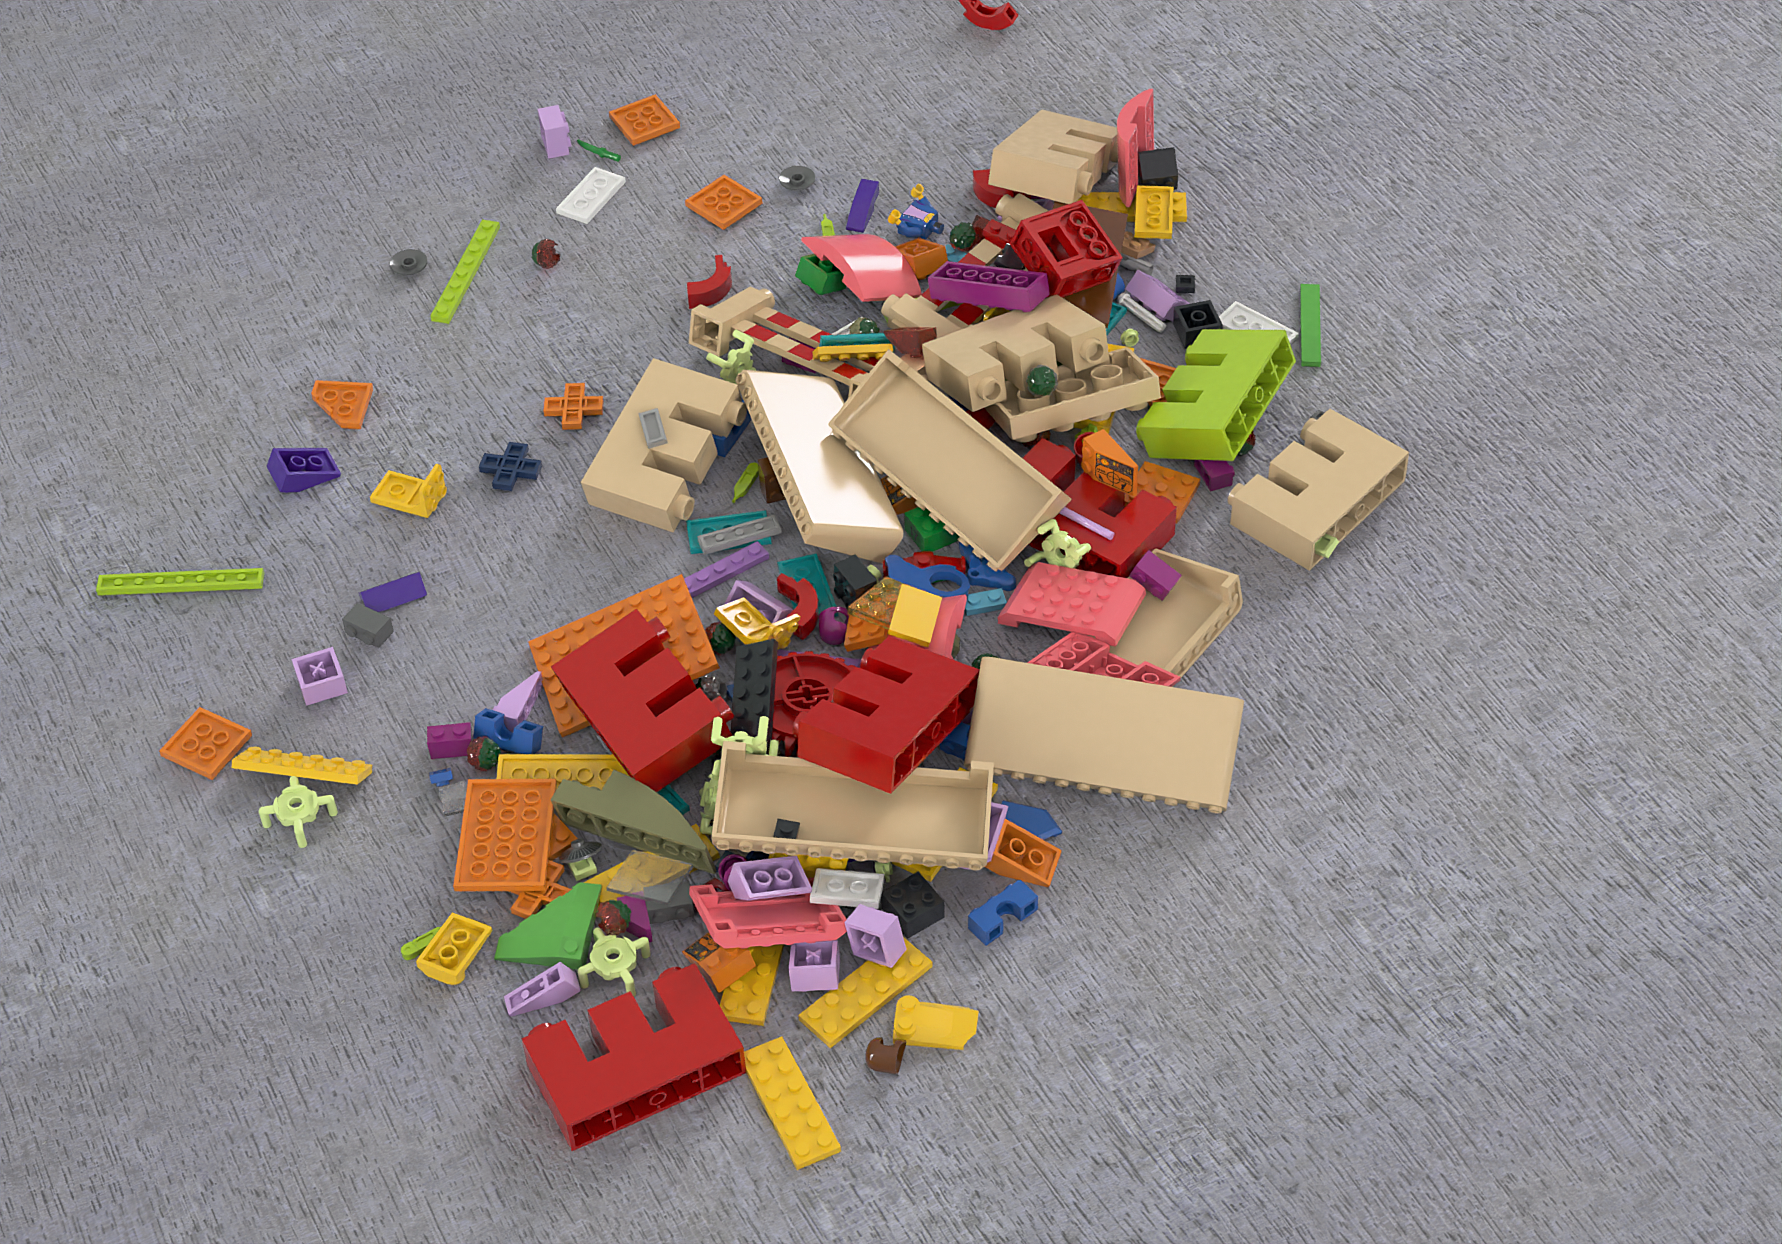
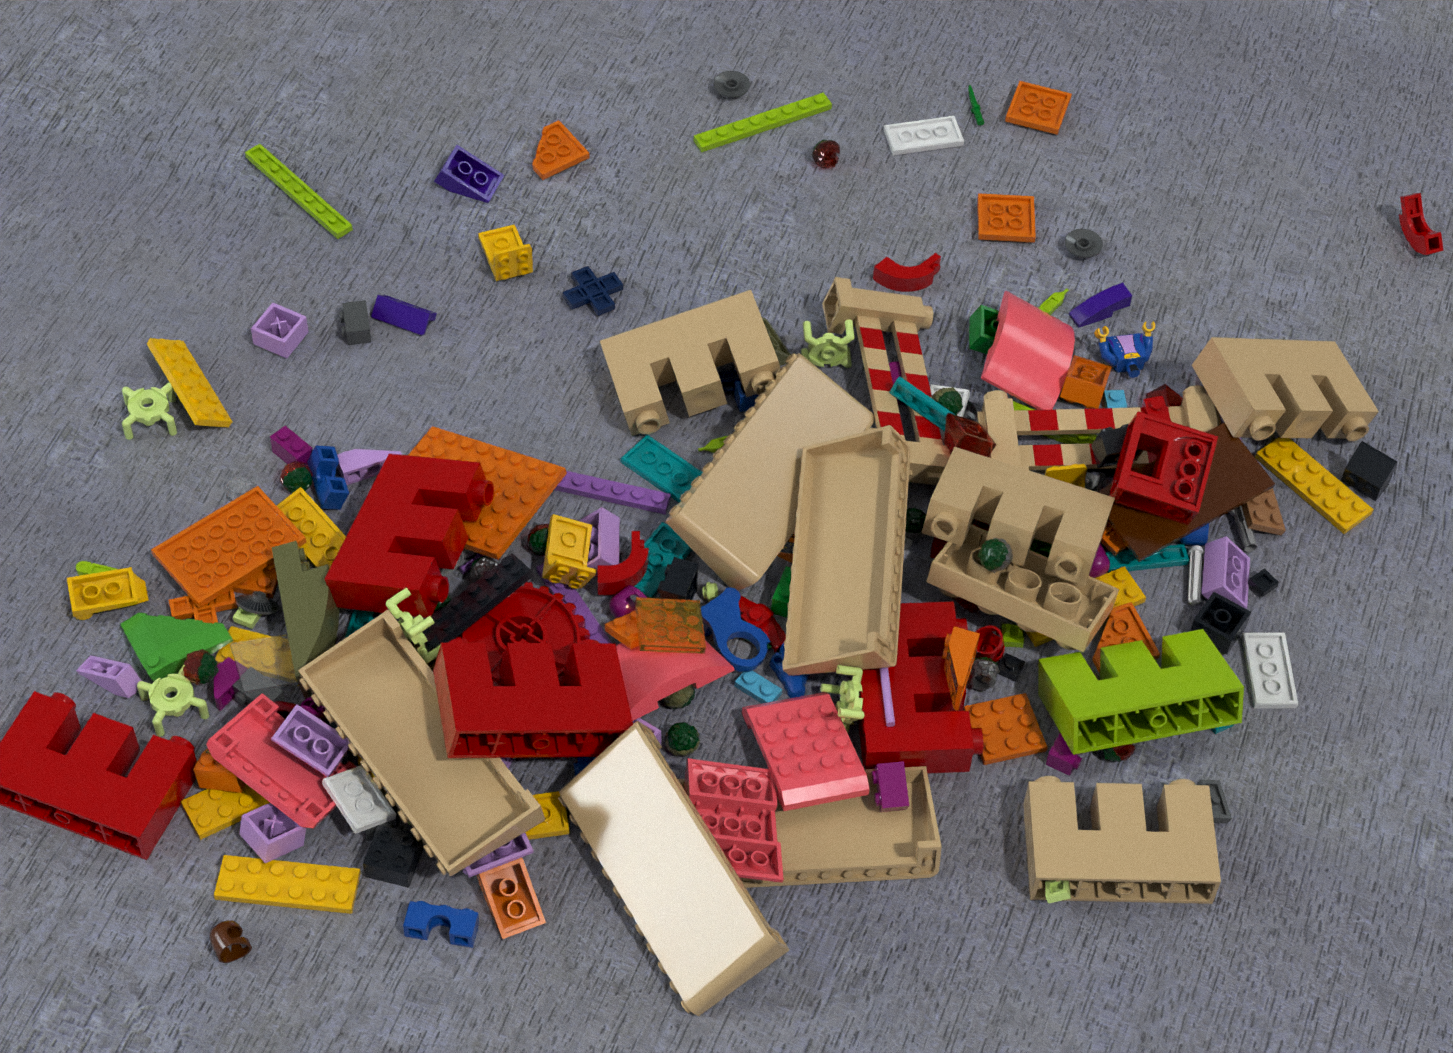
camera: 45 degrees right, 5 degrees up
orange plate [159,707,252,780] -> none
blue plate [429,768,453,787] -> none
lavender brick [537,105,571,159] -> none
orange plate [543,383,604,430] -> none
light grey tile [639,408,668,449] -> none
light grey tile [697,515,782,555] -> none
yellow plate [744,1036,841,1170] -> none
black plate [773,819,800,839] -> none
yellow plate [812,344,893,362] -> none
lavender brick [844,904,906,968] -> none
yellow tile [887,584,942,647] -> none
yellow slope [893,995,979,1050] -> none
magenta brick [928,261,1049,312] -> none
dark green piece [949,222,979,252] -> none
blue tile [1001,800,1062,840] -> none
coral slope [1117,89,1154,207] -> none
yellowish green plate [1120,329,1139,347] -> none
yellow plate [1134,185,1174,239] -> none
bright green tile [1300,284,1321,367] -> none

